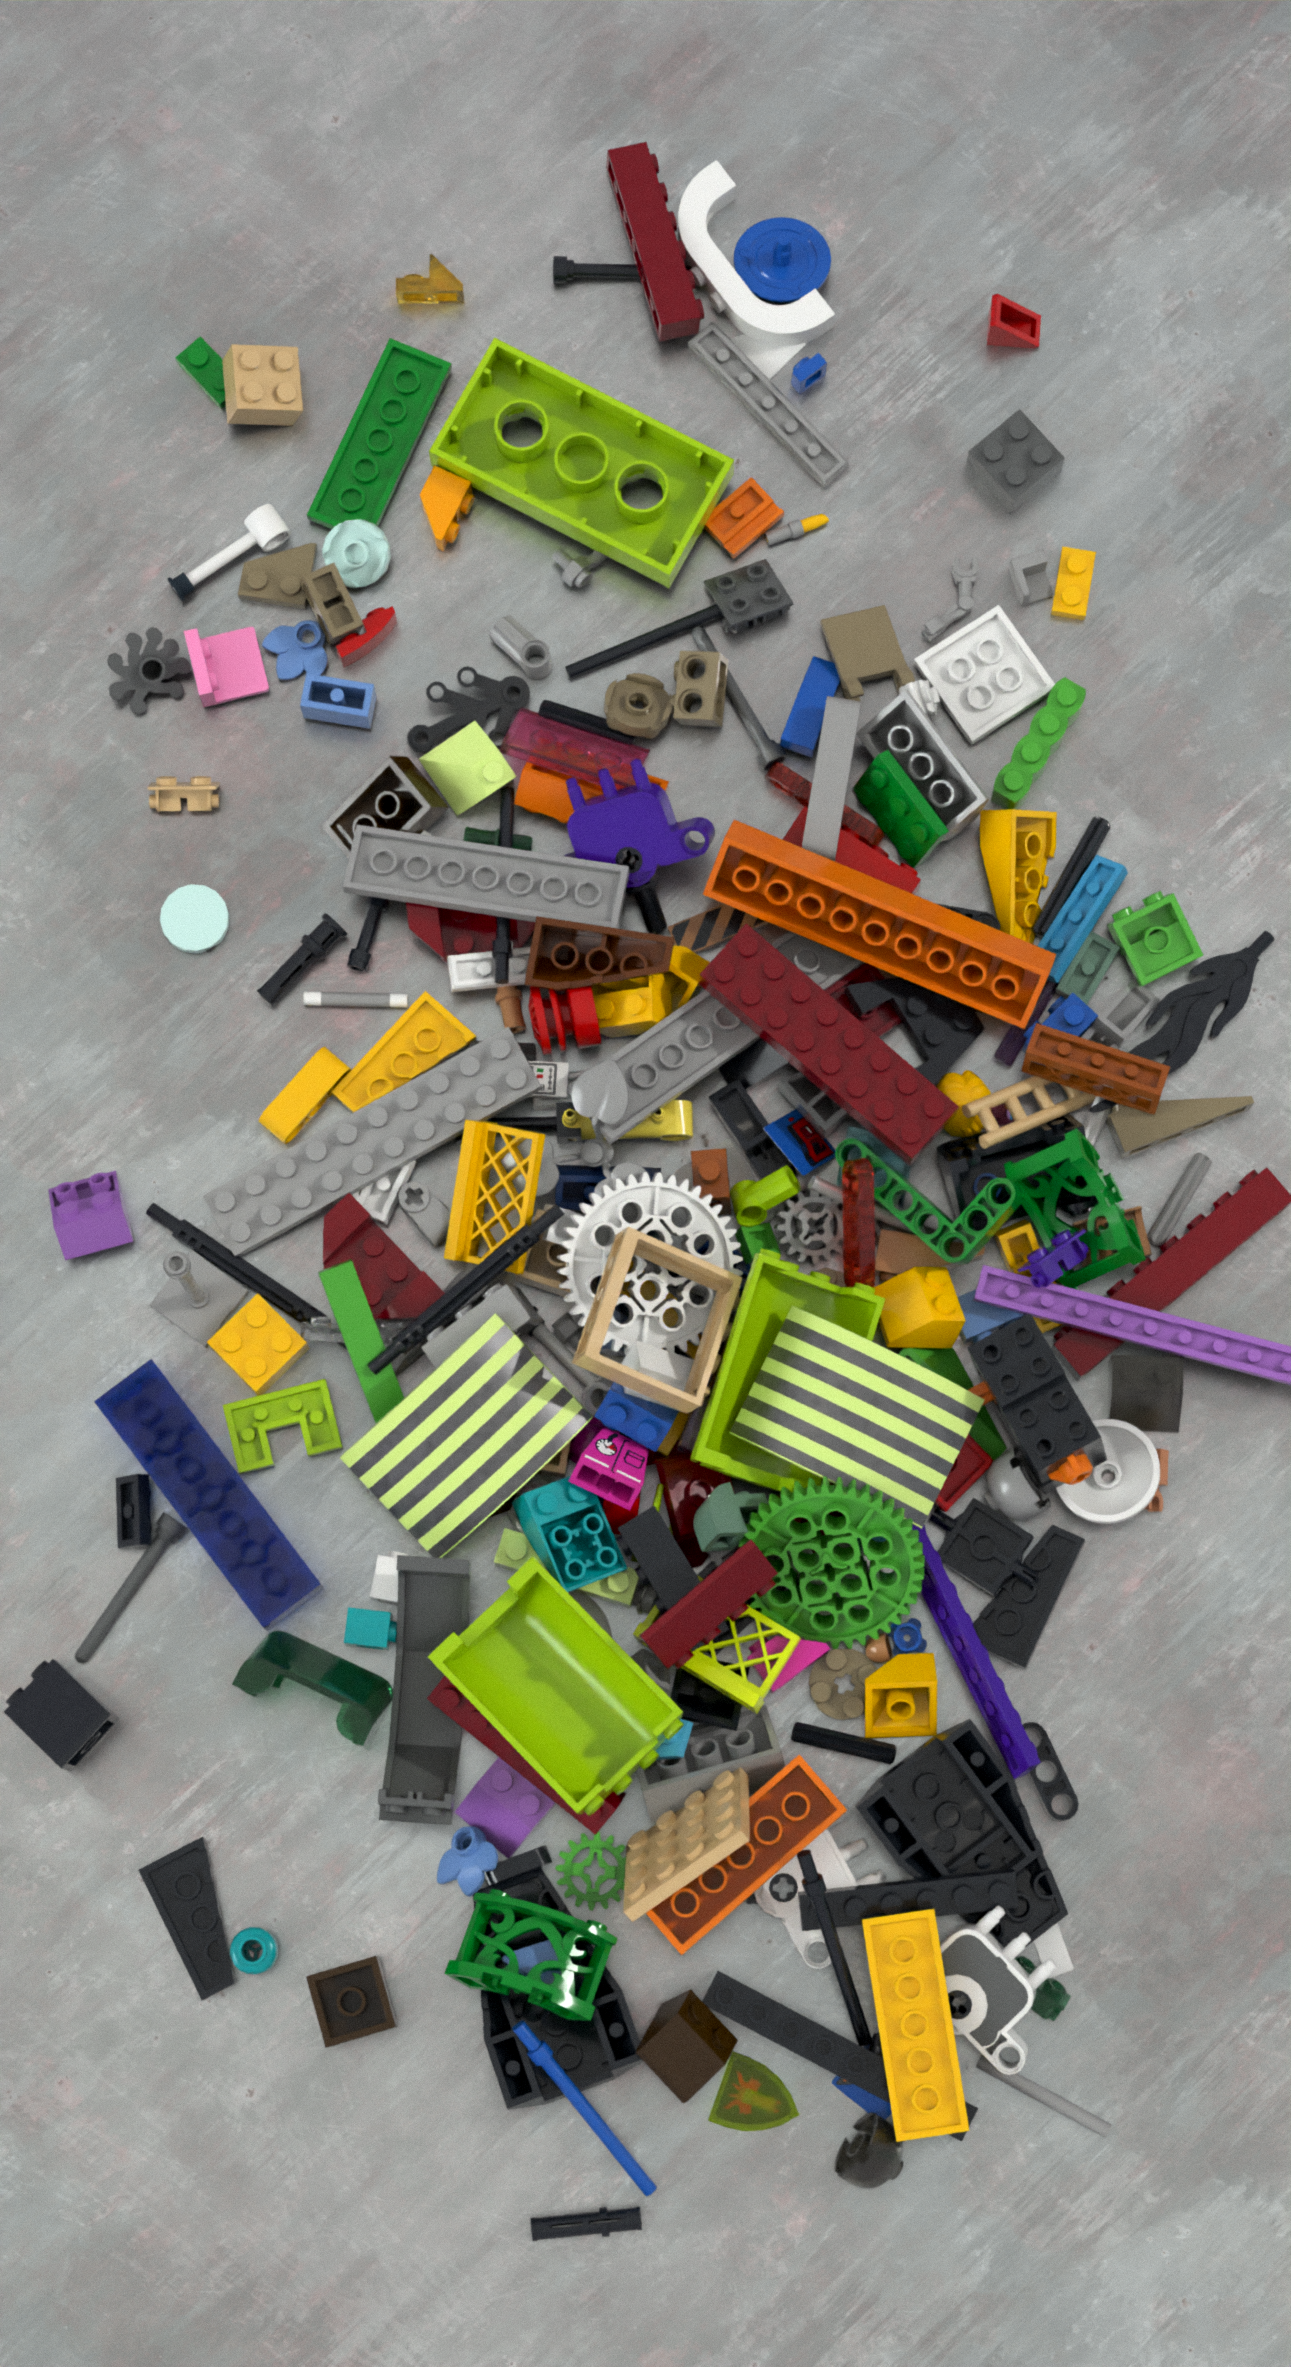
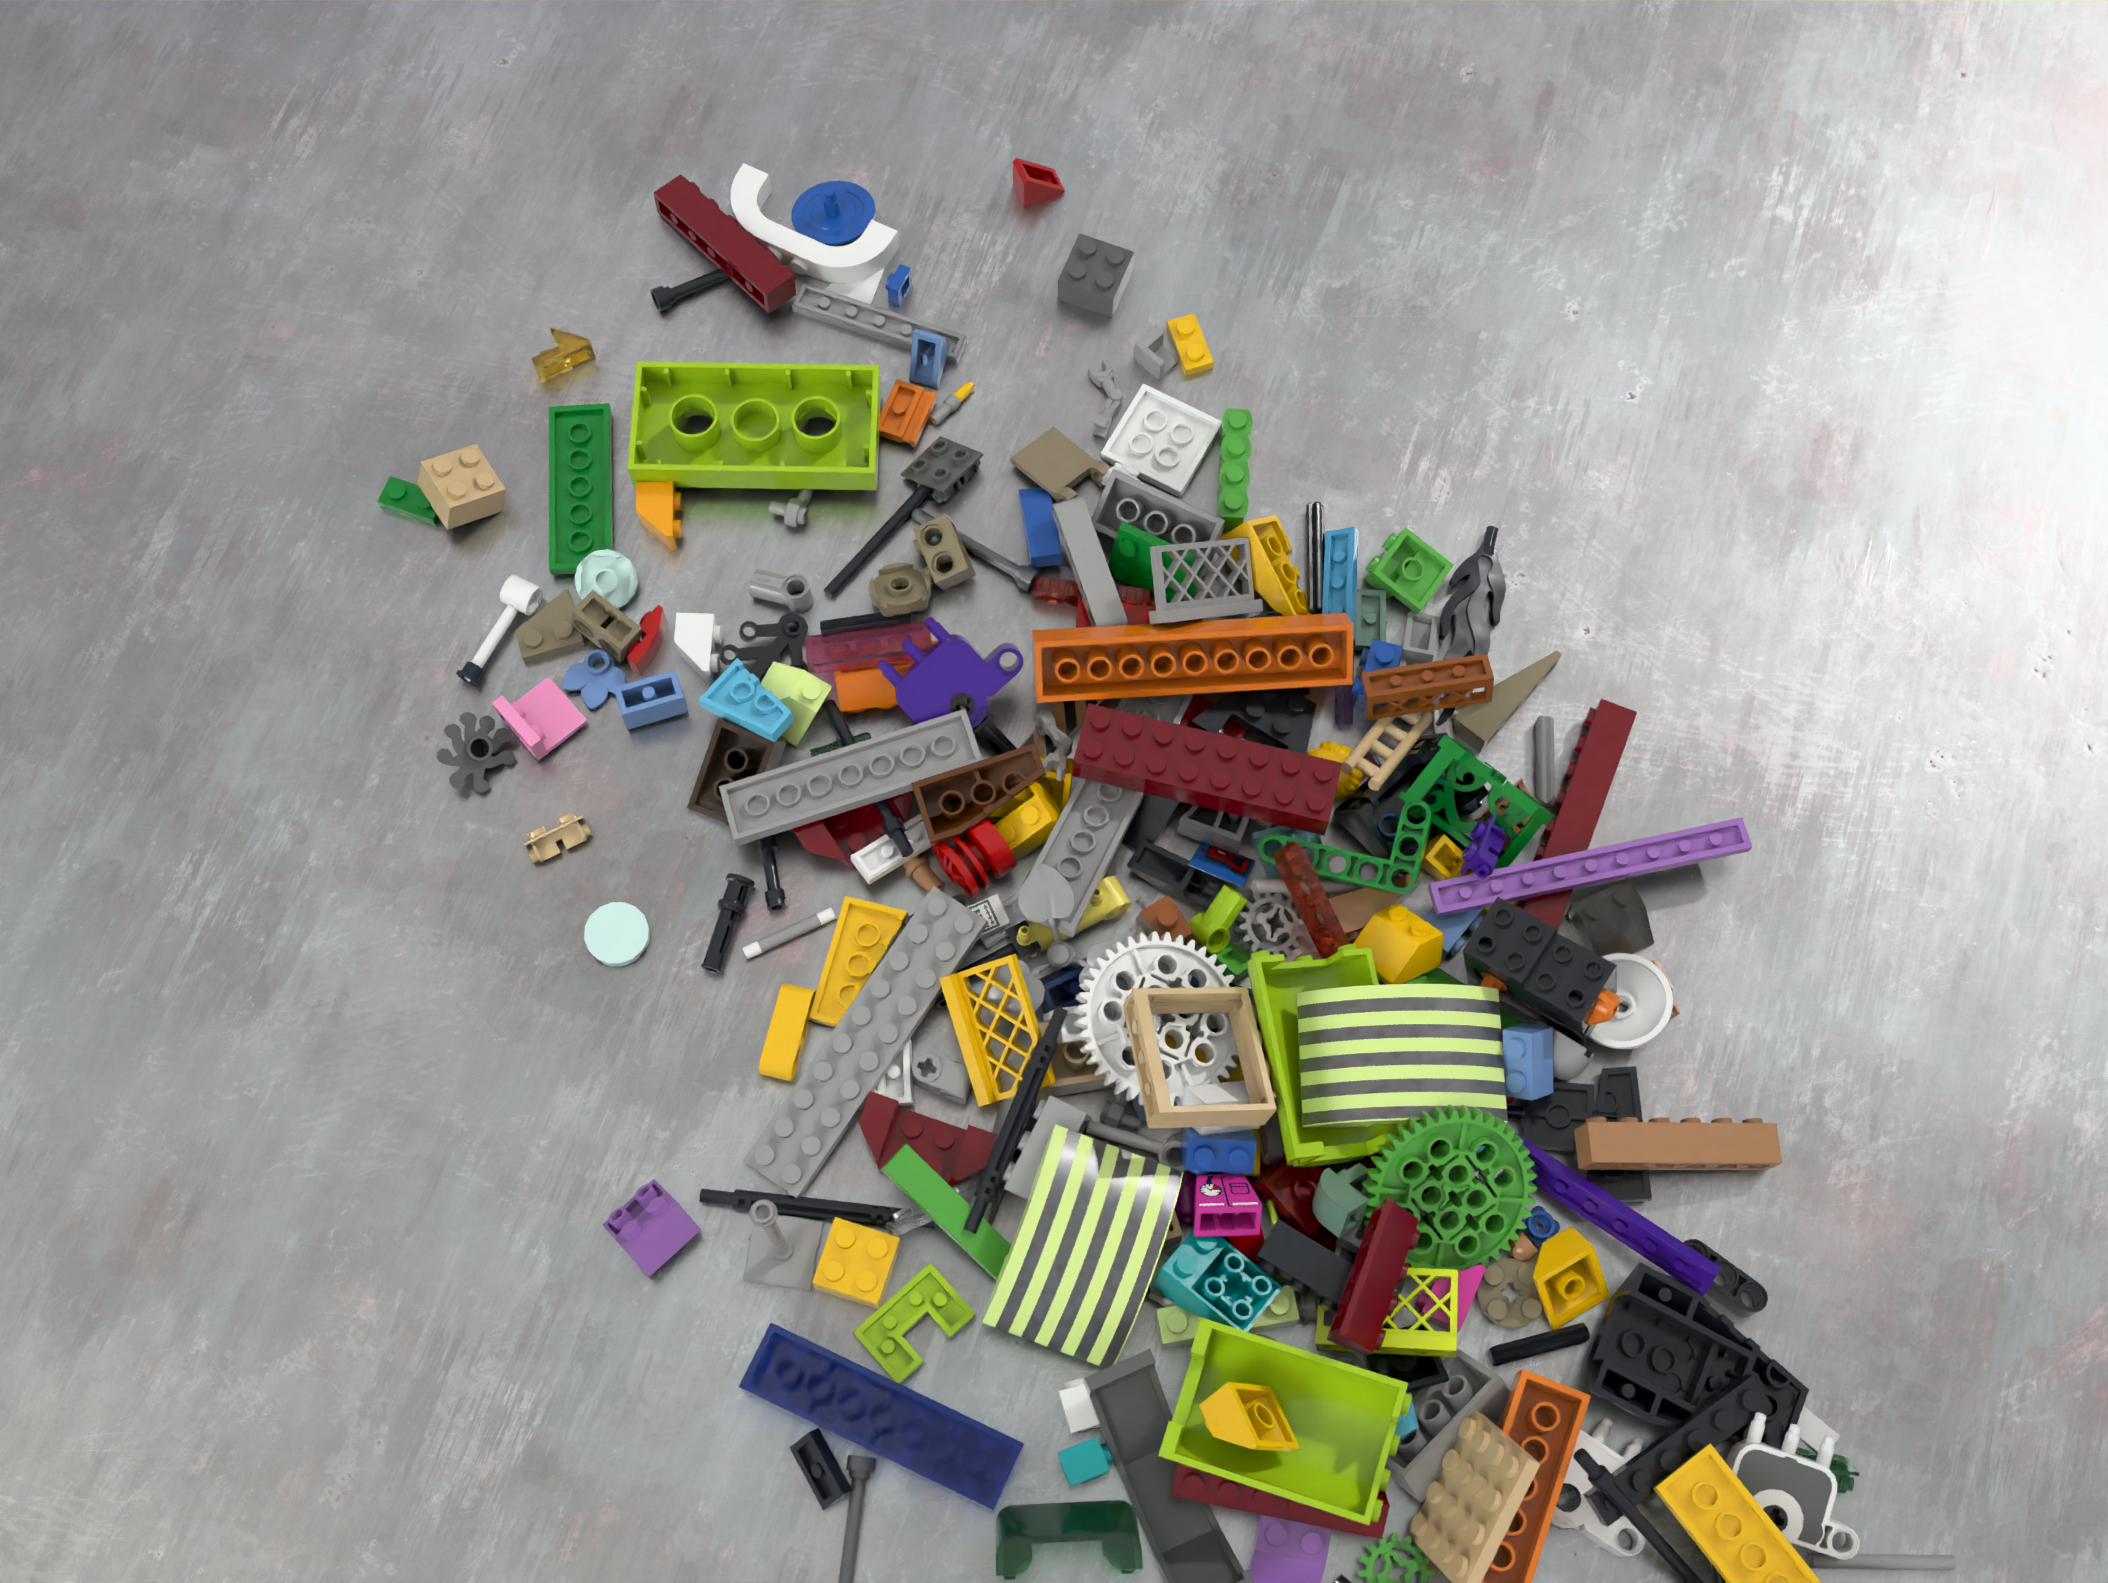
camera: 30 degrees left, 10 degrees down
none -> white slope [674,613,722,683]
none -> medium azure wing [698,658,794,742]
none -> medium blue slope [909,329,951,388]
none -> light grey piece [1035,709,1073,781]
none -> light grey fence [1149,537,1263,624]
none -> yellow slope [1199,1382,1301,1452]
none -> medium blue brick [1503,1023,1553,1100]
none -> medium nougat brick [1574,1117,1782,1170]

